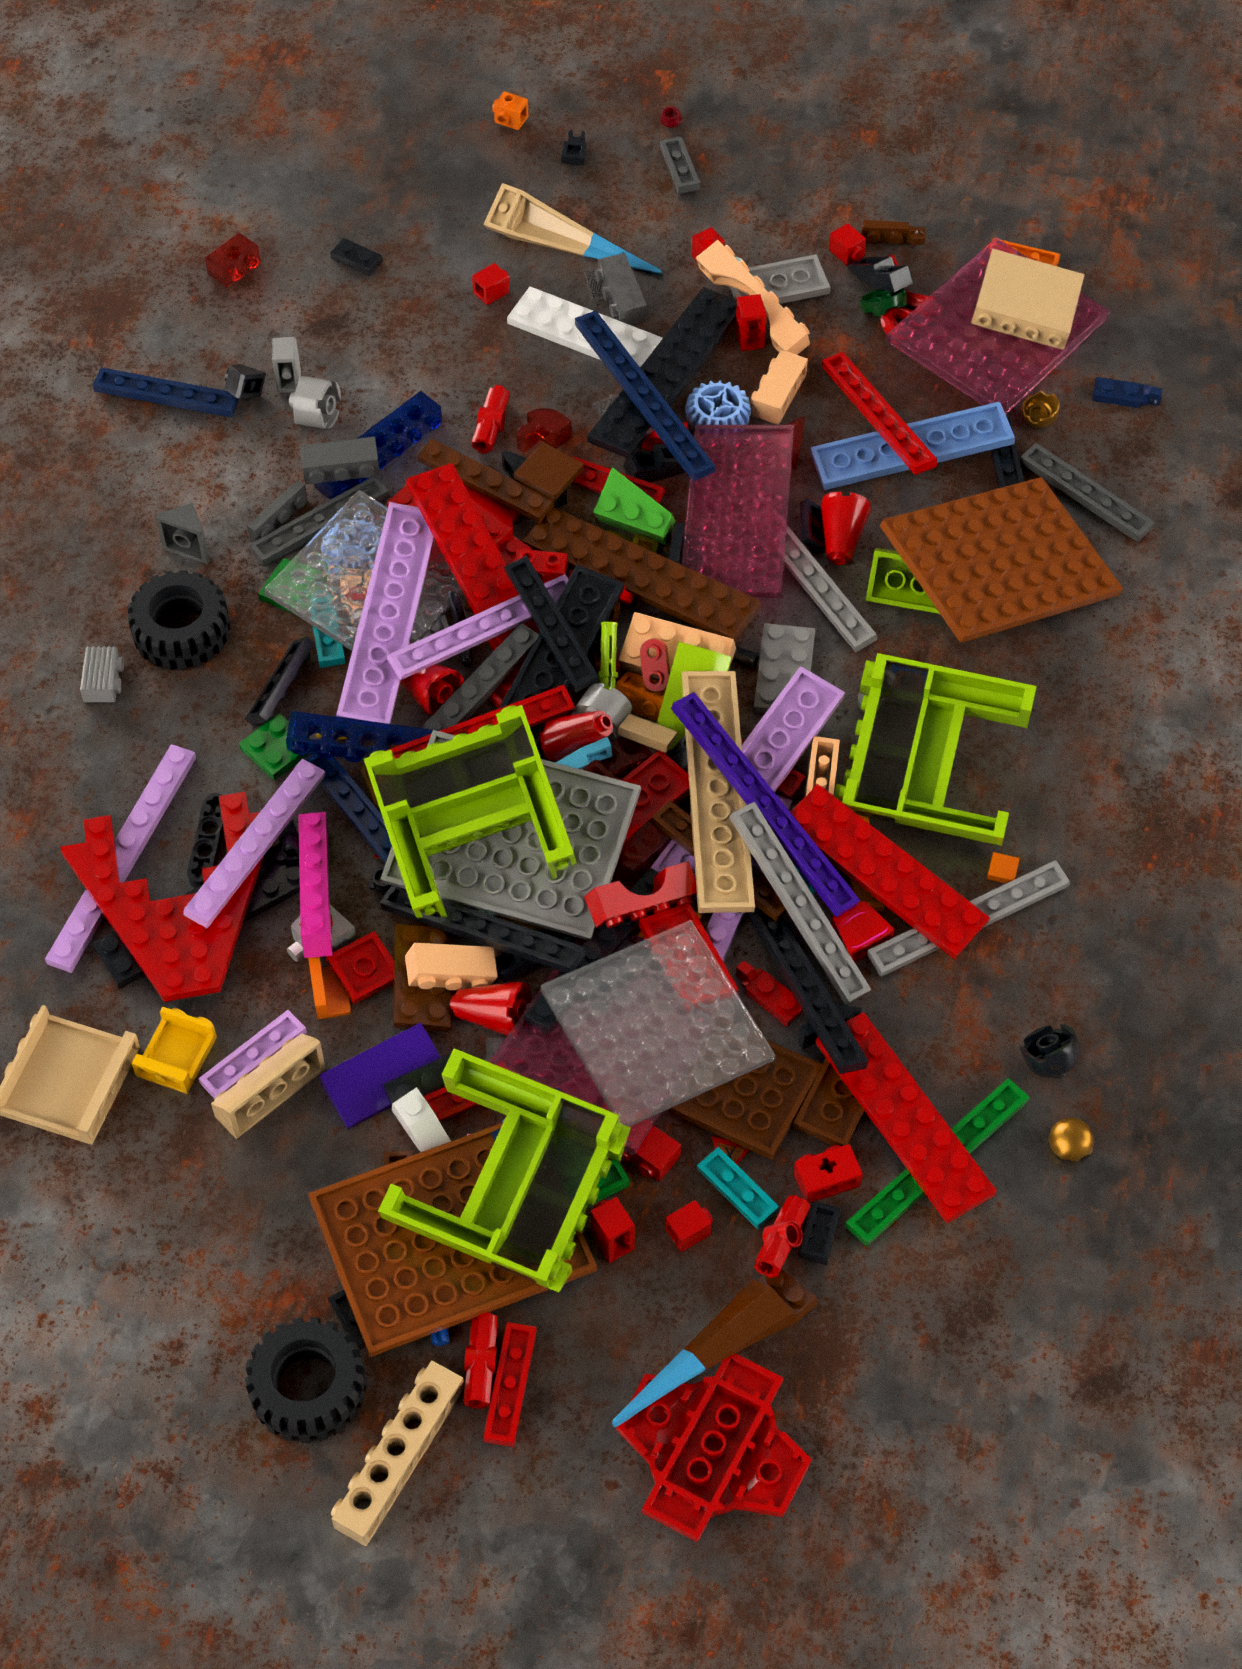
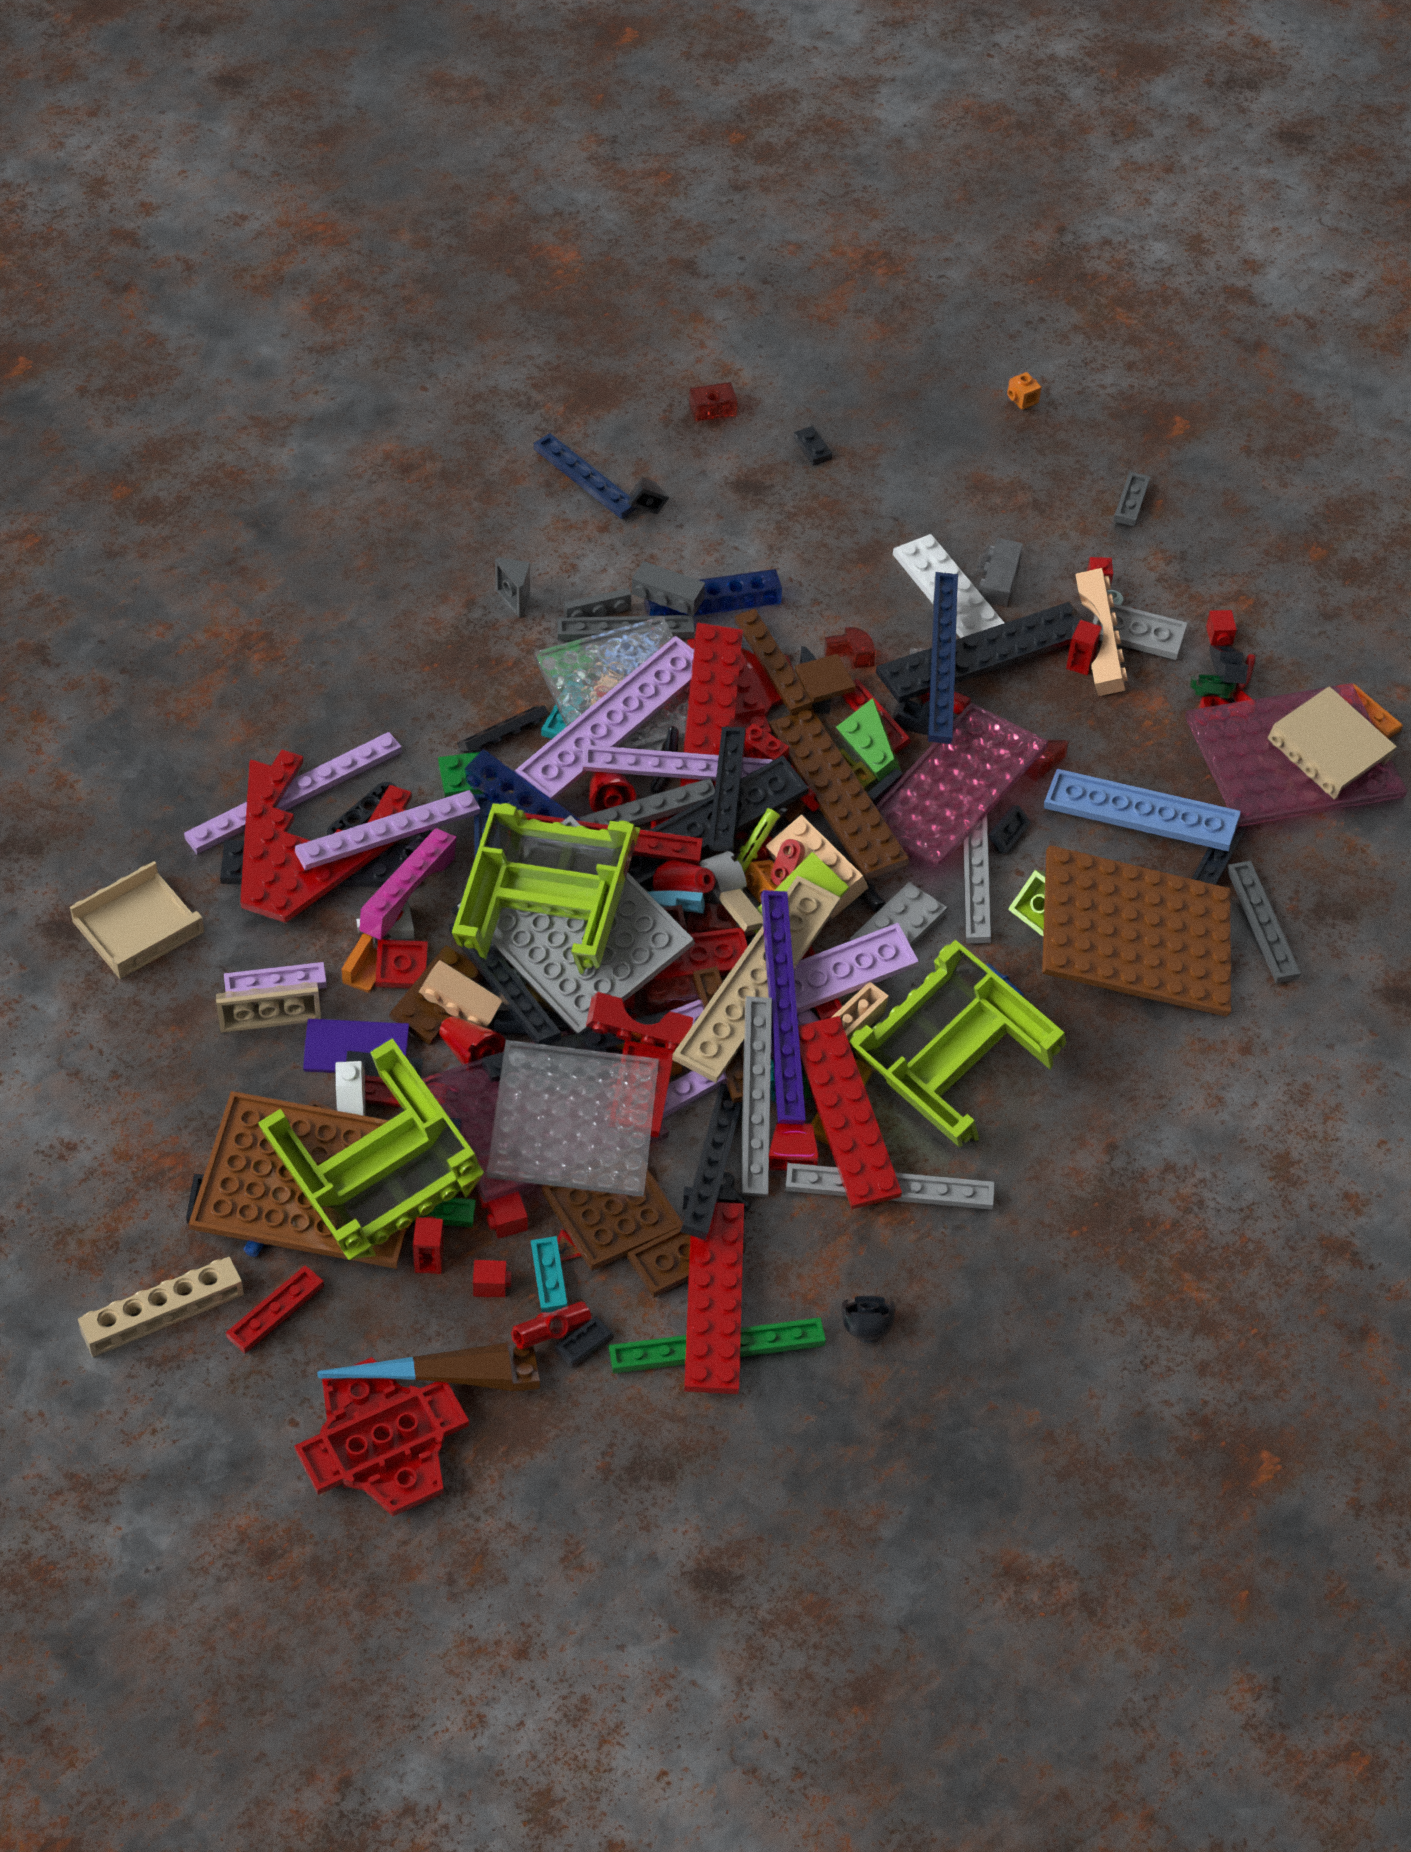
camera: 30 degrees right, 5 degrees down
light grey brick [80,646,124,702] -> none
black tyre [127,570,231,670] -> none
yellow panel [132,1007,217,1094] -> none
black tyre [245,1317,366,1443] -> none
light grey brick [272,337,301,393] -> none
light grey brick [289,375,341,429] -> none
red piece [463,1312,499,1409] -> none
red brick [472,263,510,305] -> none
red piece [472,385,510,454] -> none
tan plate [483,183,663,275] -> none
black plate [561,130,587,165] -> none
dark red plate [660,107,682,128] -> none
light blue gear [685,380,751,440] -> none
red hinge [735,960,803,1027] -> none
light nougat brick [750,350,808,425] -> none
red brick [793,1144,863,1203] -> none
red plate [821,352,937,475] -> none
red cone [821,492,871,565] -> none
reddish brown hinge [861,220,926,245] -> none
orange tile [987,852,1020,884] -> none
pearl gold hair [1021,391,1060,428] -> none
pearl gold hair [1048,1117,1094,1162] -> none
dark blue hinge [1092,377,1162,408] -> none

